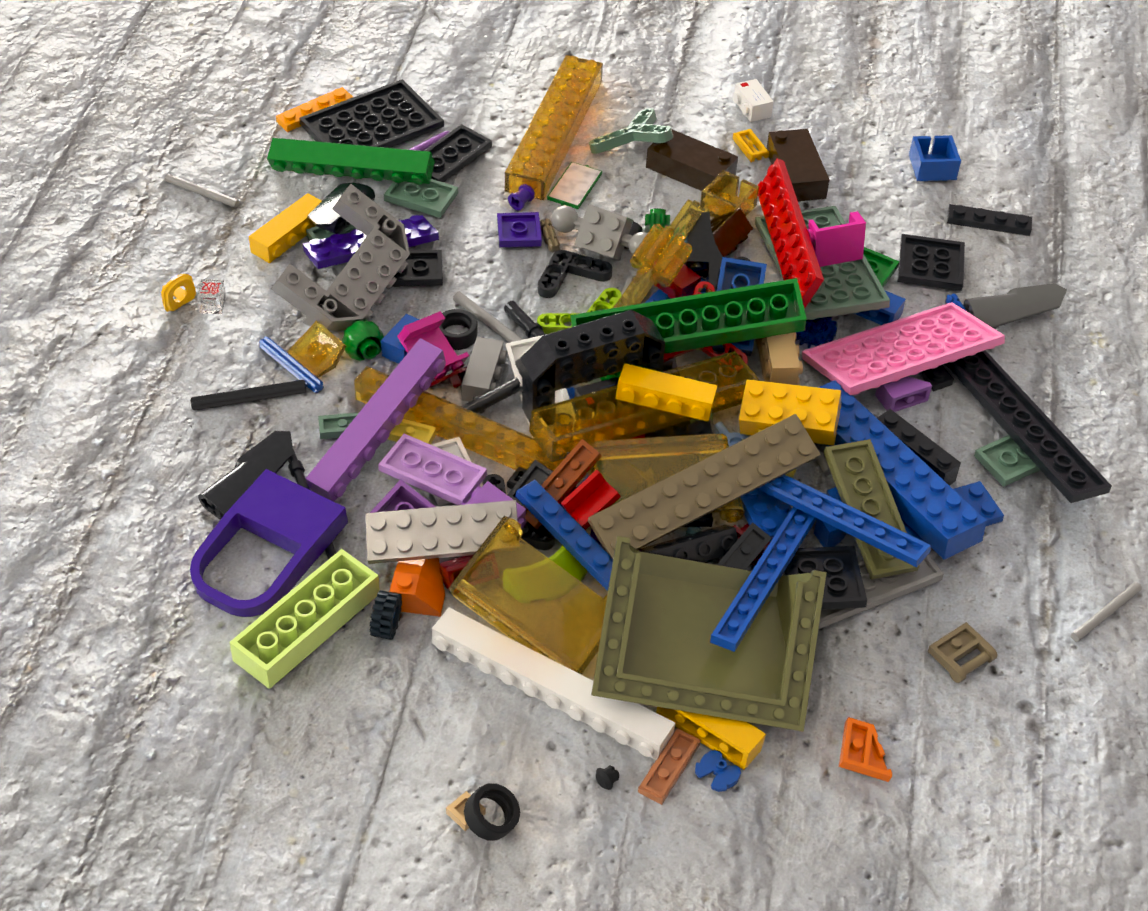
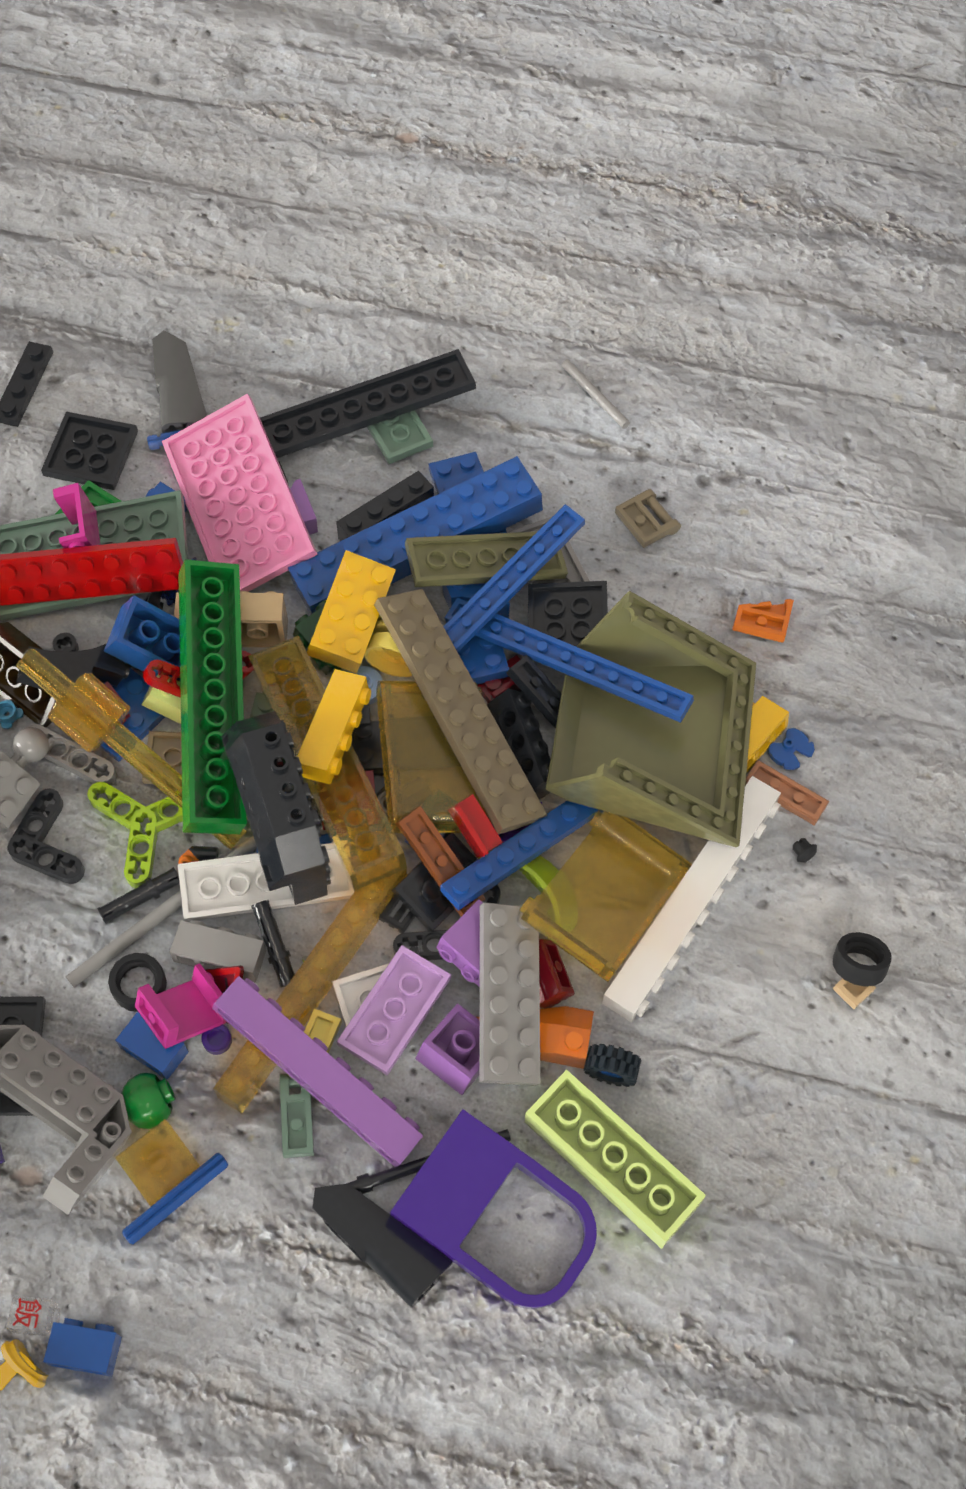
camera: 85 degrees left, 15 degrees up
black axle [190,380,306,411] -> none
none -> blue brick [43,1318,122,1377]

